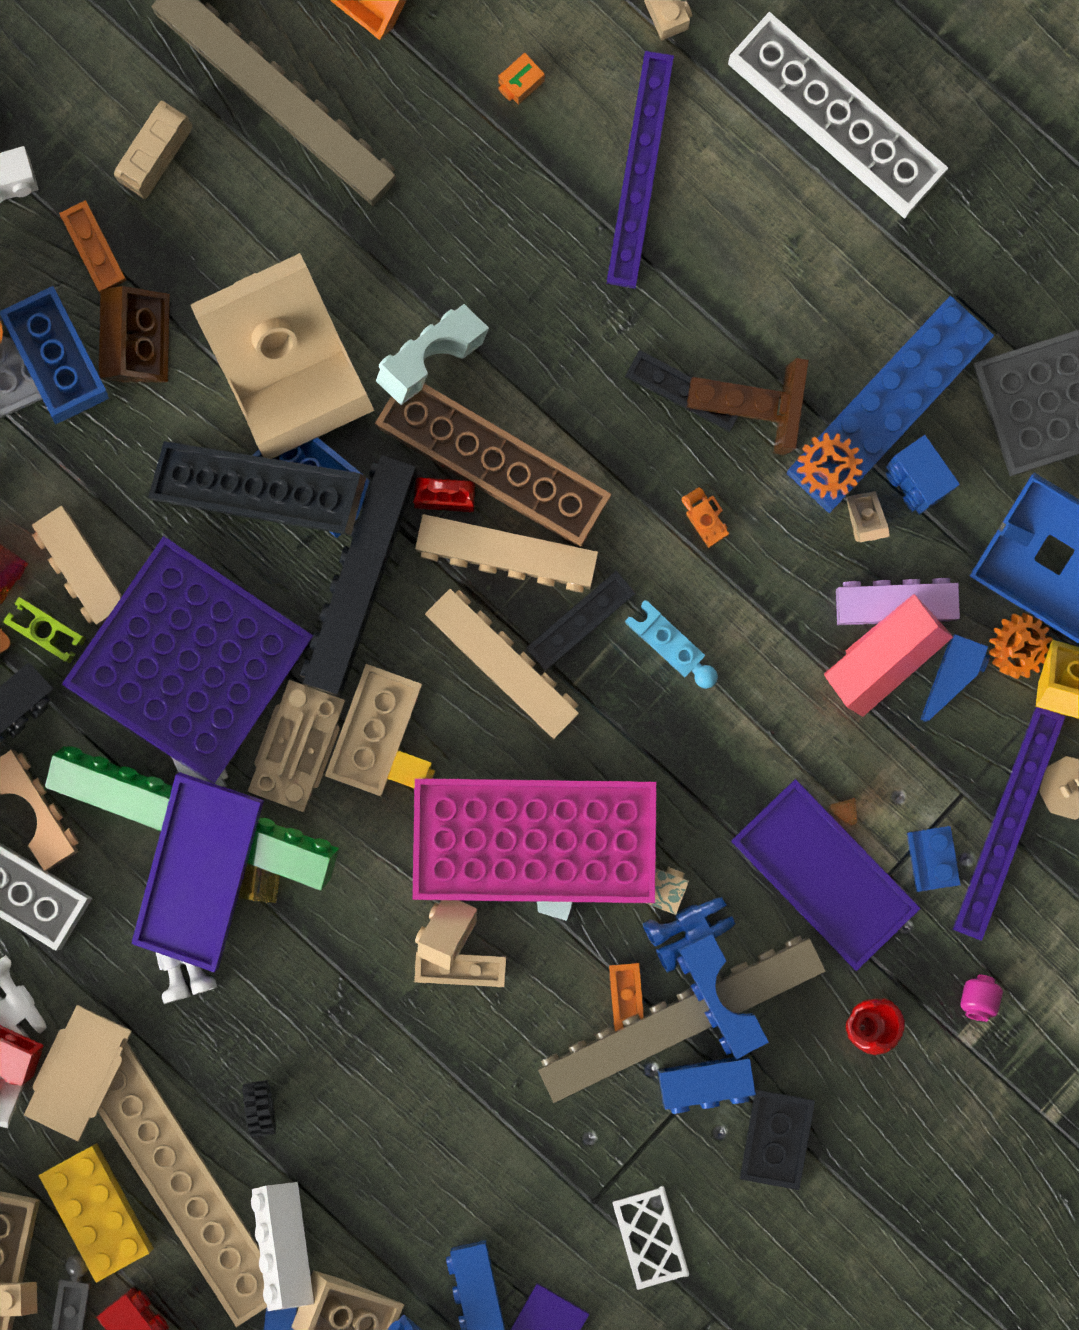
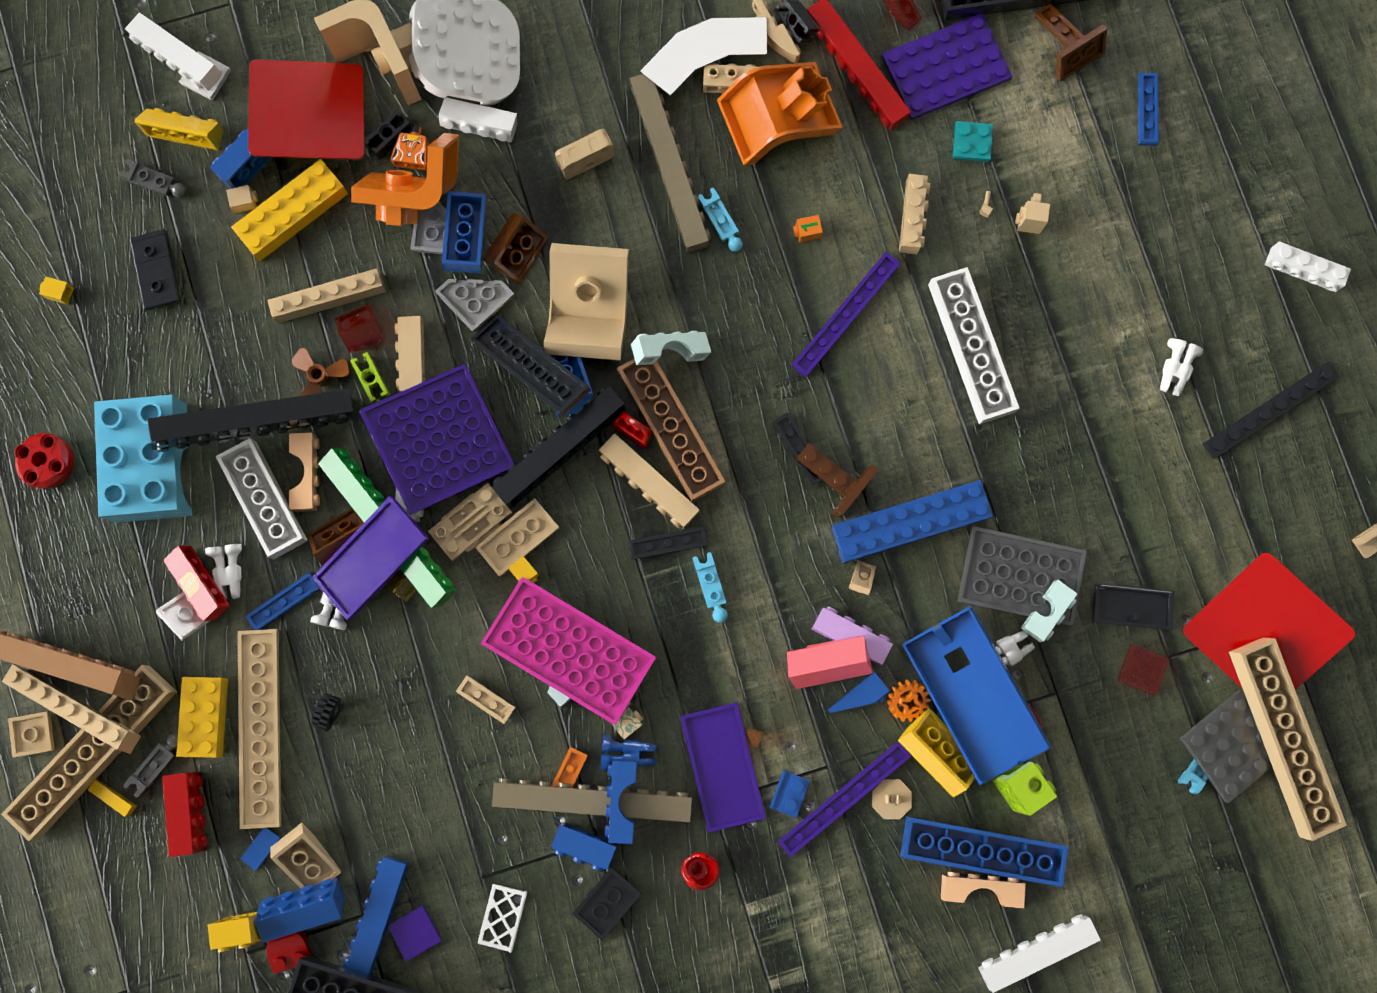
camera: 30 degrees right, 5 degrees down
tan piece [24,1005,132,1141] -> none
orange plate [59,200,127,293] -> none
white brick [251,1182,314,1311] -> none
tan brick [415,900,477,970] -> none
tan brick [425,589,579,740] -> none
orange piece [682,487,729,548] -> none
orange gear [797,433,863,499] -> none
blue brick [885,435,960,515] -> none
dark pink head [961,975,1003,1022] -> none
none -> blue tile [245,572,321,630]
none -> reddish brown slope [307,508,364,566]
none -> light grey plate [435,279,515,333]
none -> medium azure plate [698,188,743,252]

